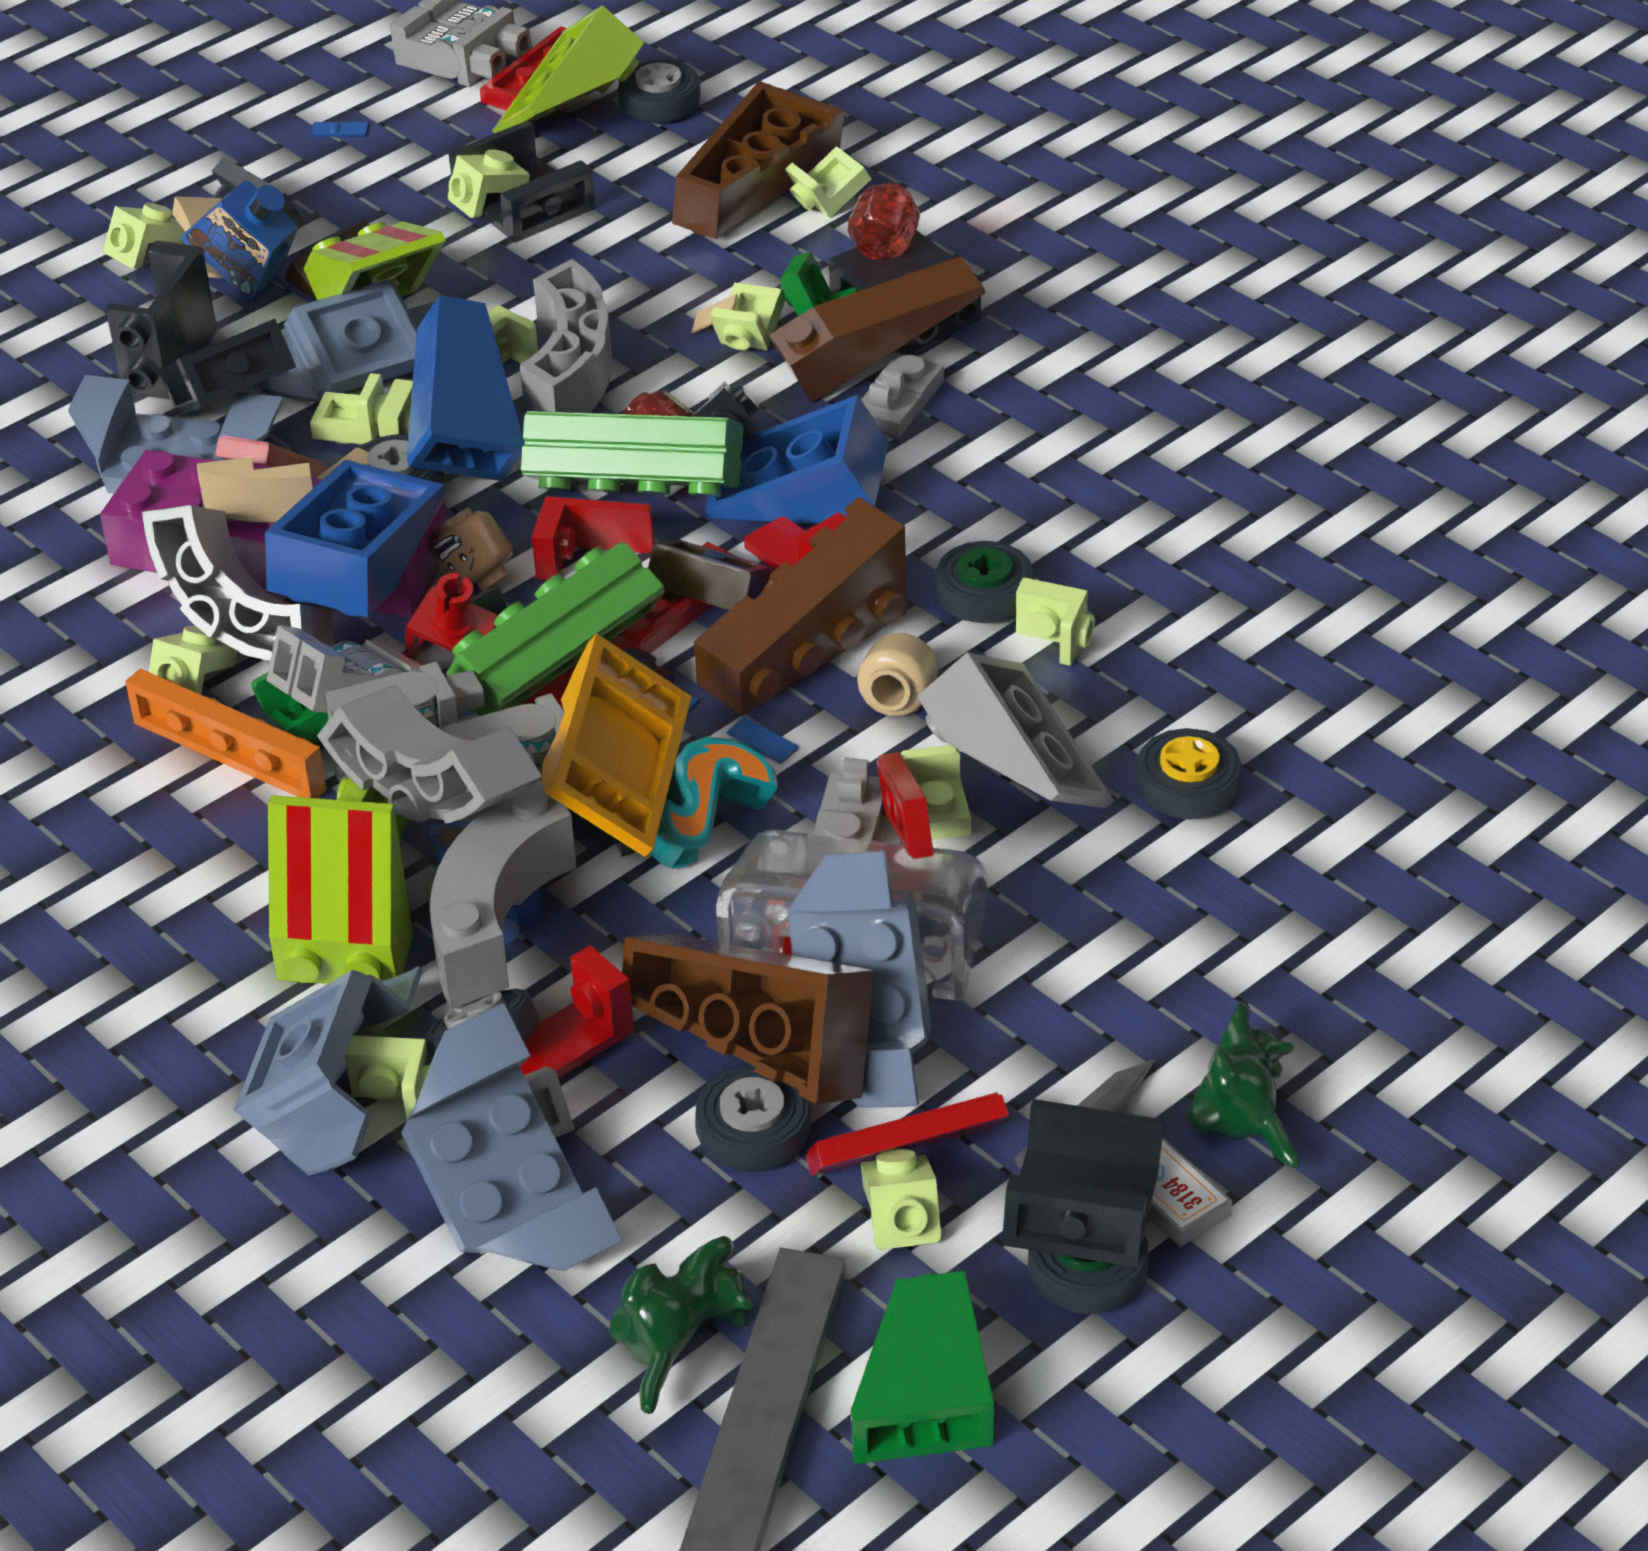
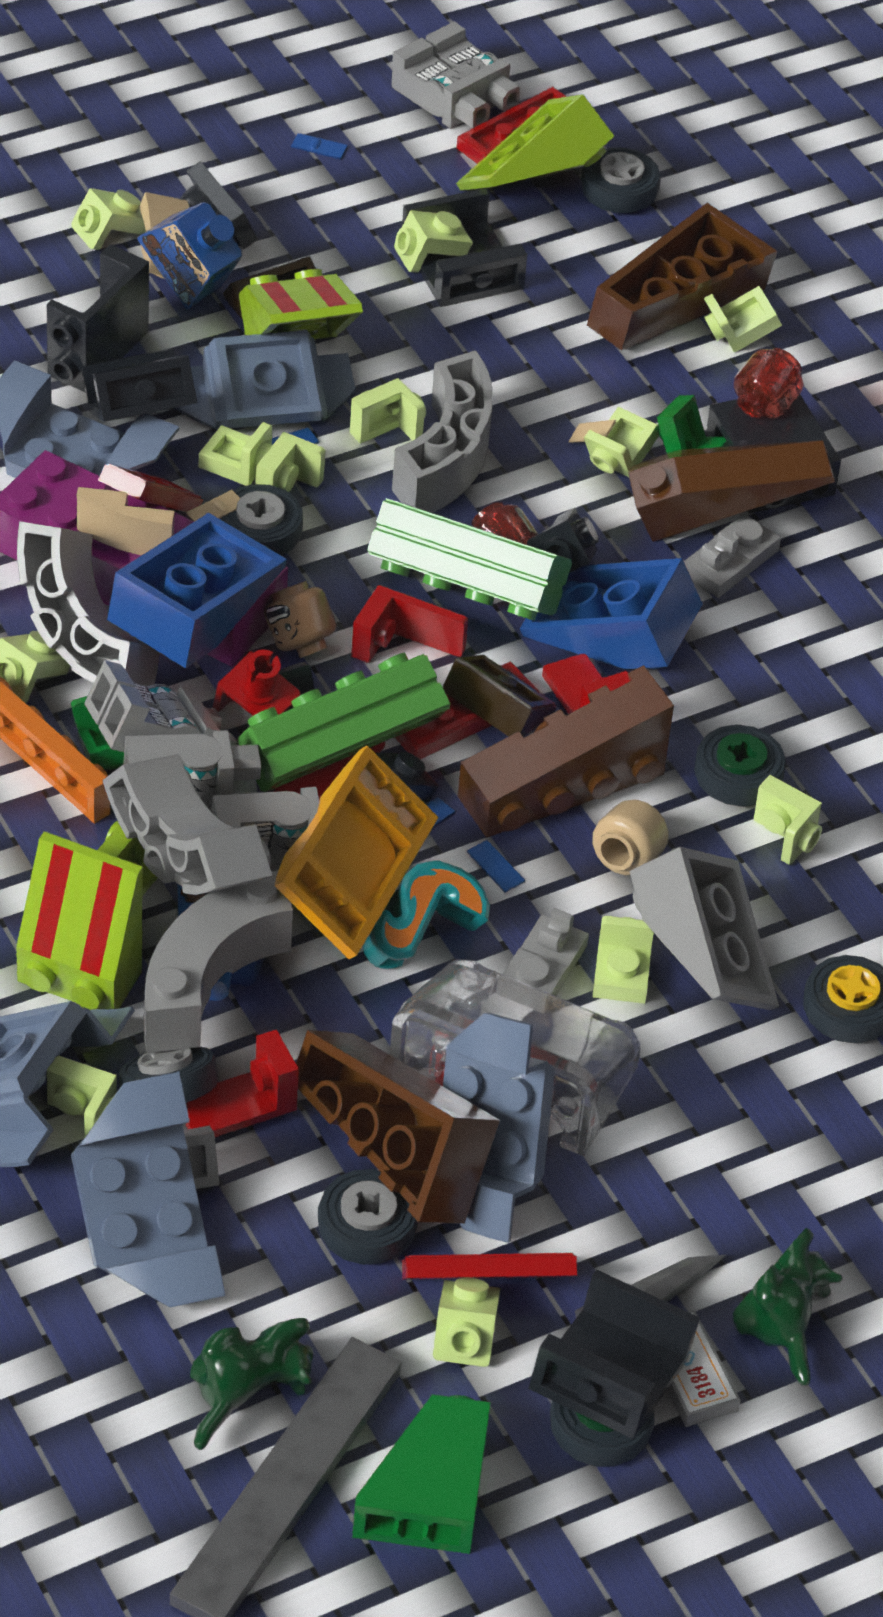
camera: 10 degrees right, 5 degrees up
blue slope [407,295,525,481] -> none
red tile [876,752,934,860] -> none

